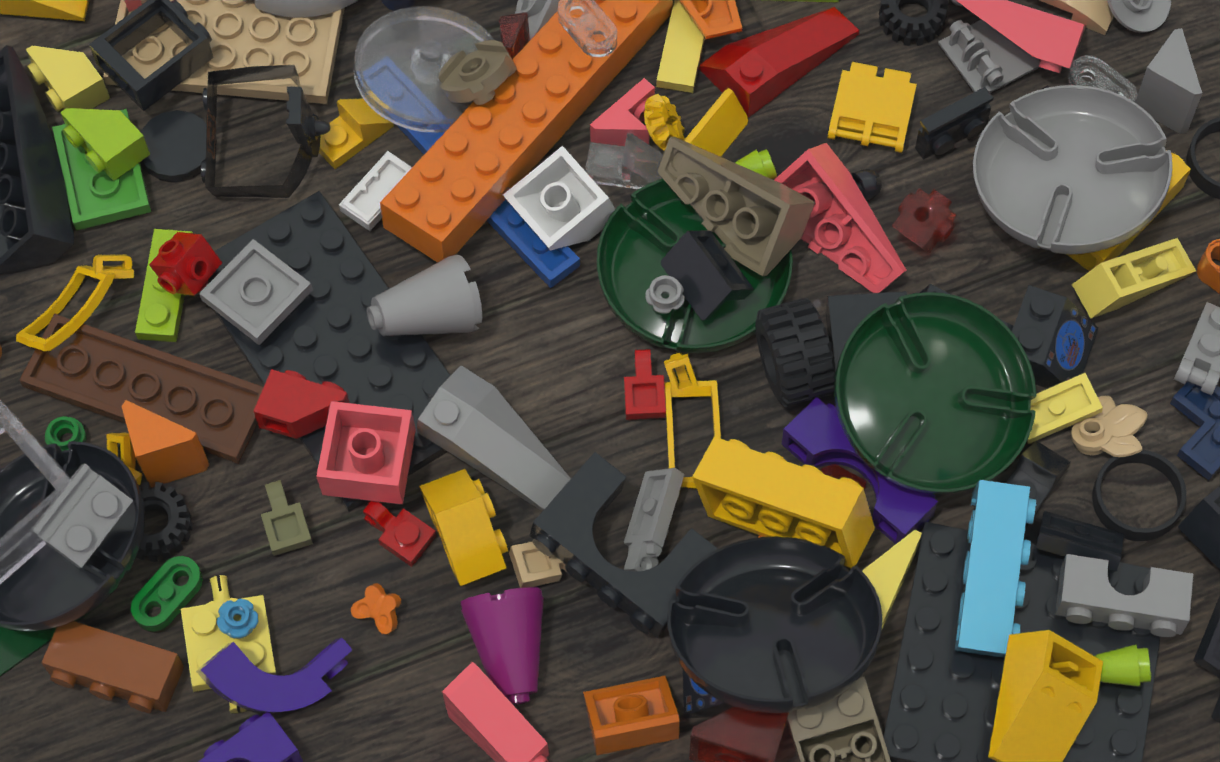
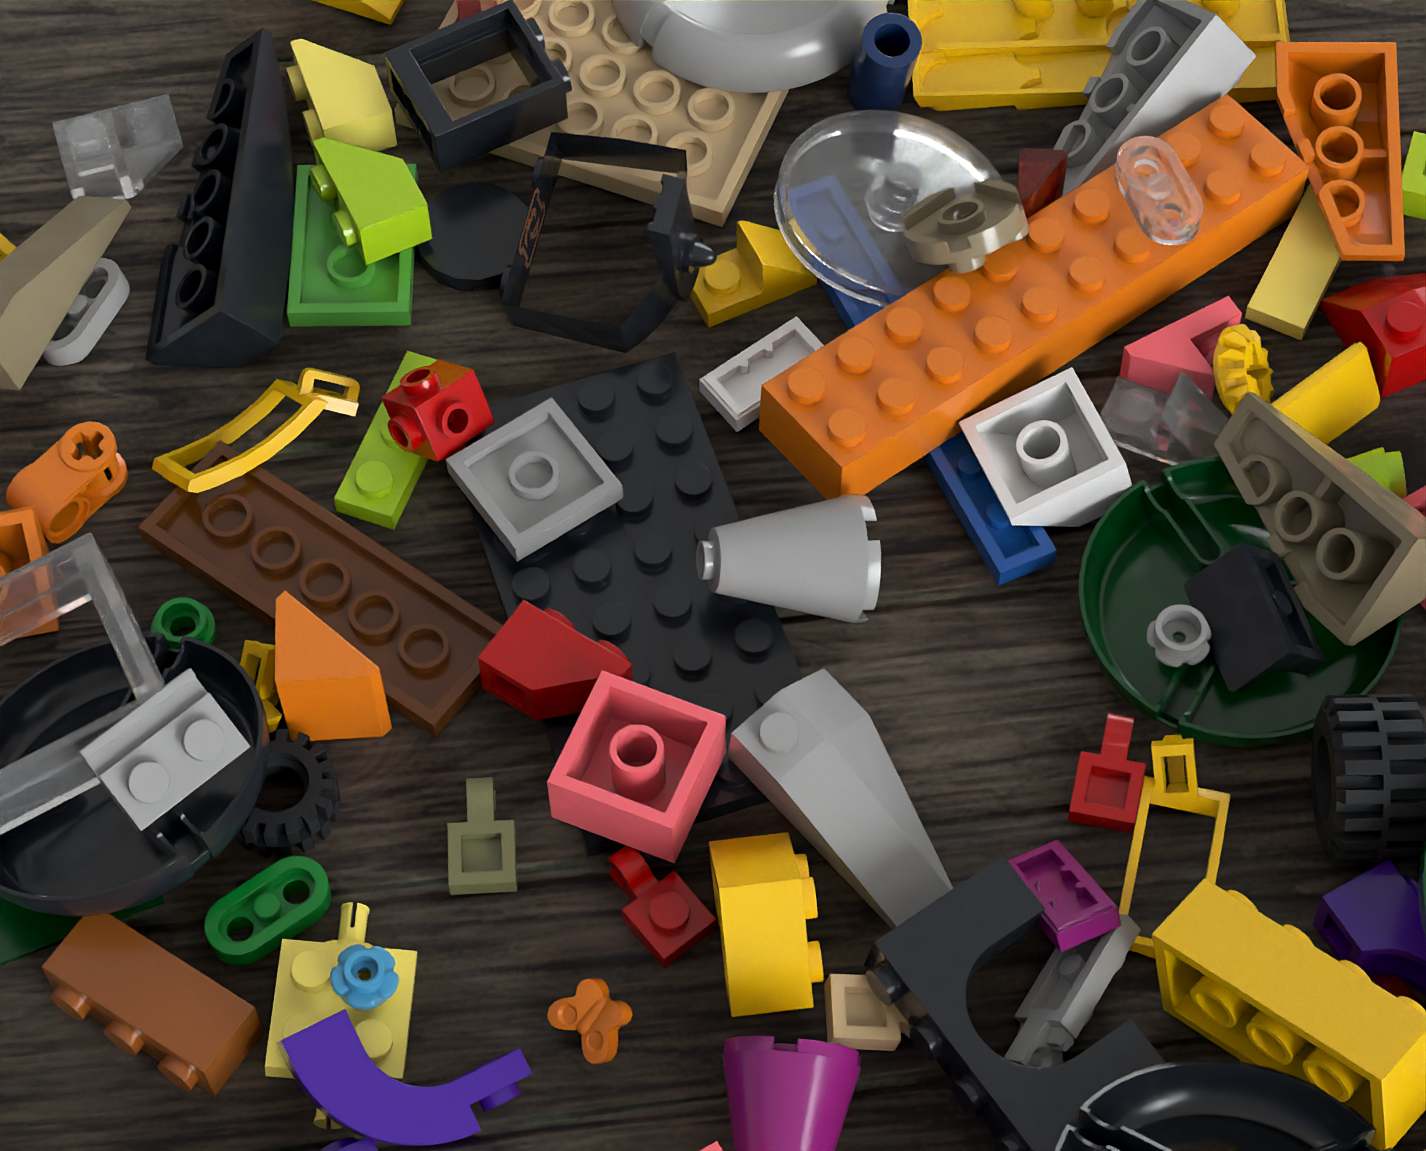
camera: 15 degrees right, 5 degrees down
none -> magenta plate [1008,840,1122,952]

